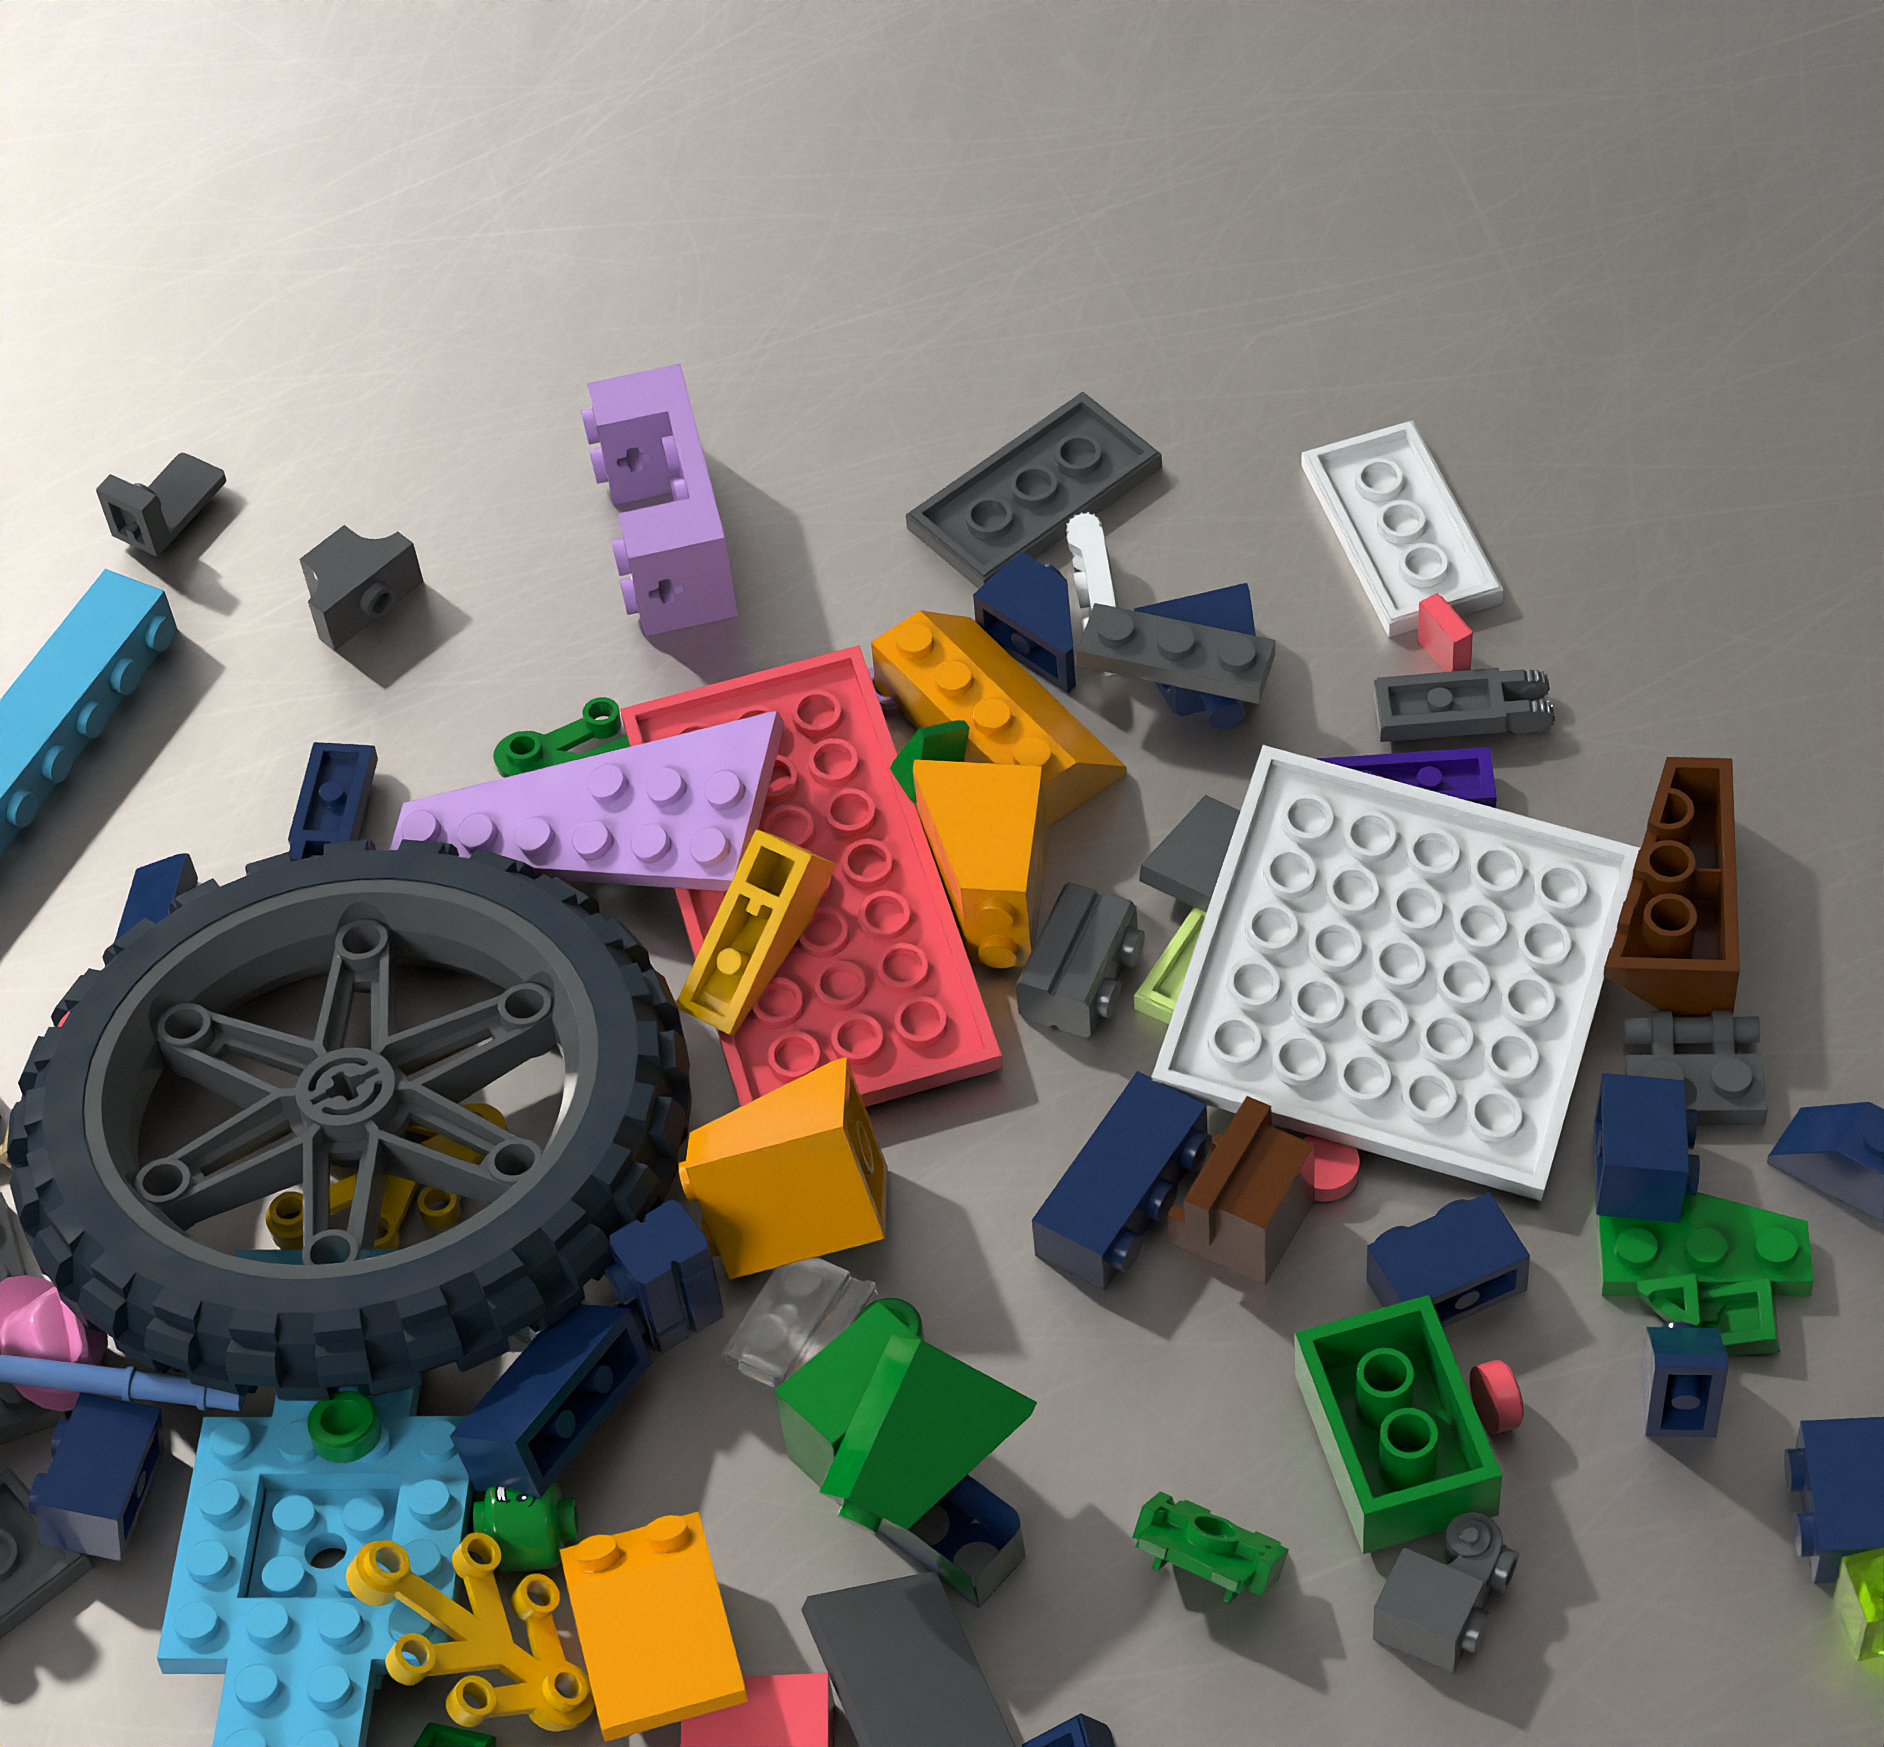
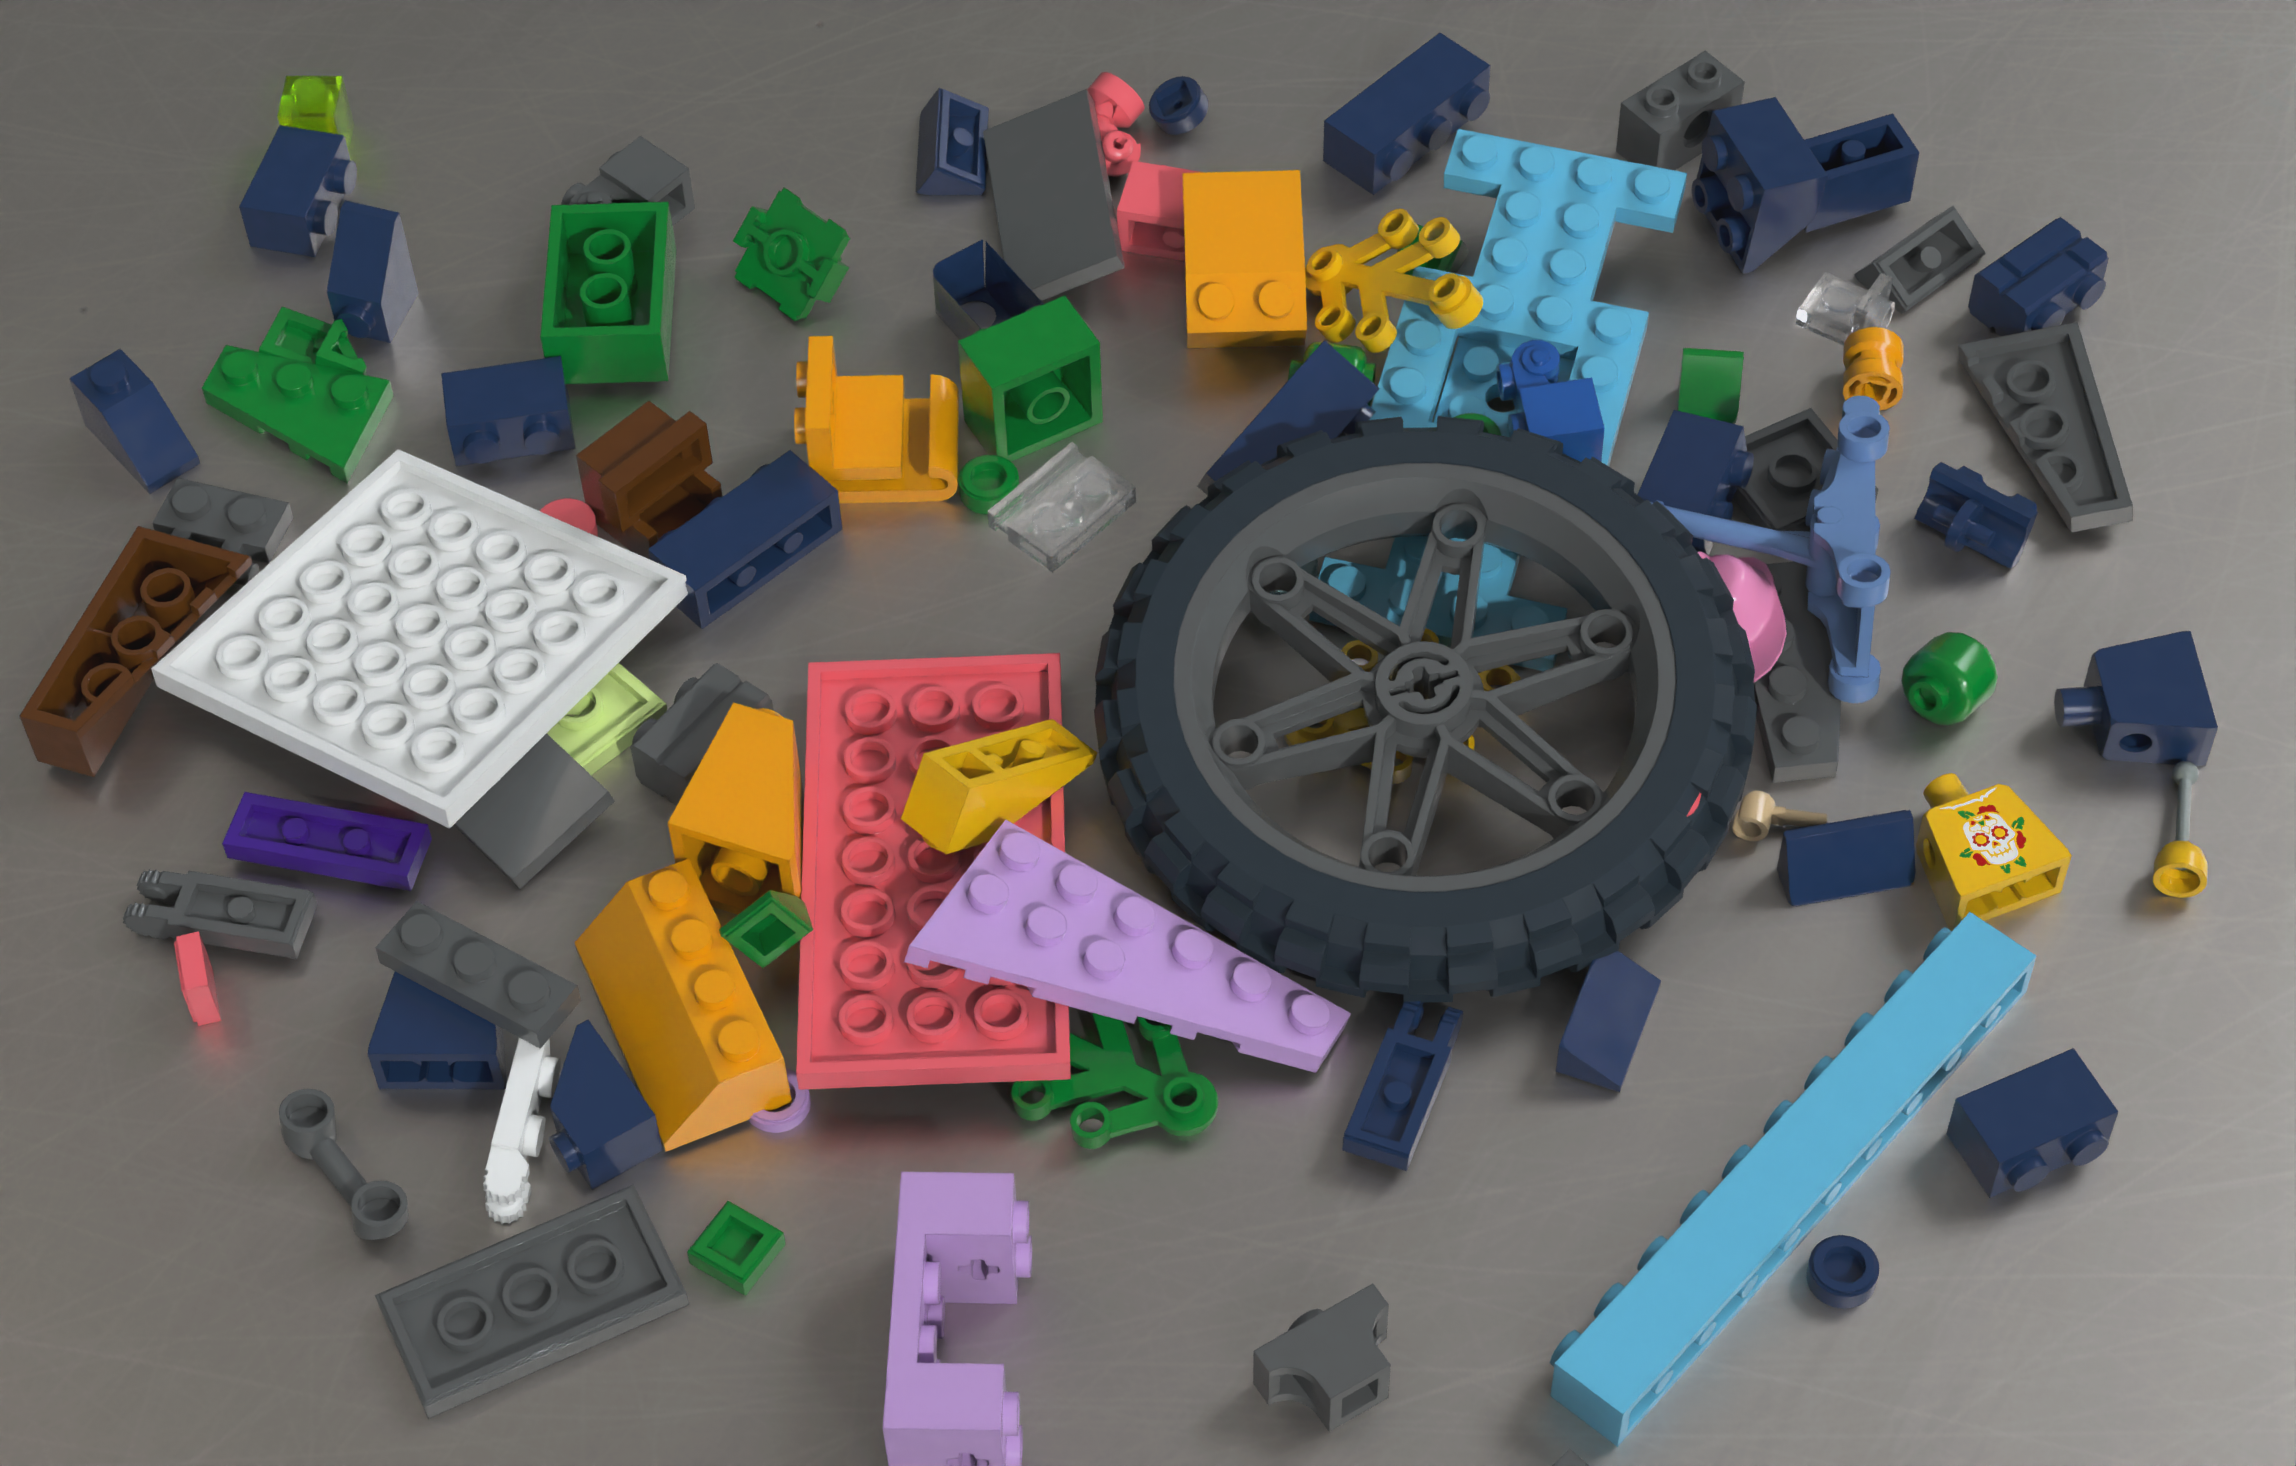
camera: 170 degrees left, 0 degrees up
dark blue brick [604,1199,724,1353] -> none
light orange slope [679,1057,888,1280] -> none
green slope [819,1335,1037,1534] -> none
white tile [1302,420,1504,638] -> none
coral tile [1469,1360,1524,1435] -> none
dark blue brick [1594,1073,1700,1223] -> none
none -> dark grey bar [279,1089,408,1240]
none -> green tile [687,1201,786,1296]
none -> light orange piece [794,336,959,504]
none -> blue brick [1496,340,1605,462]
none -> green slope [1677,348,1744,424]

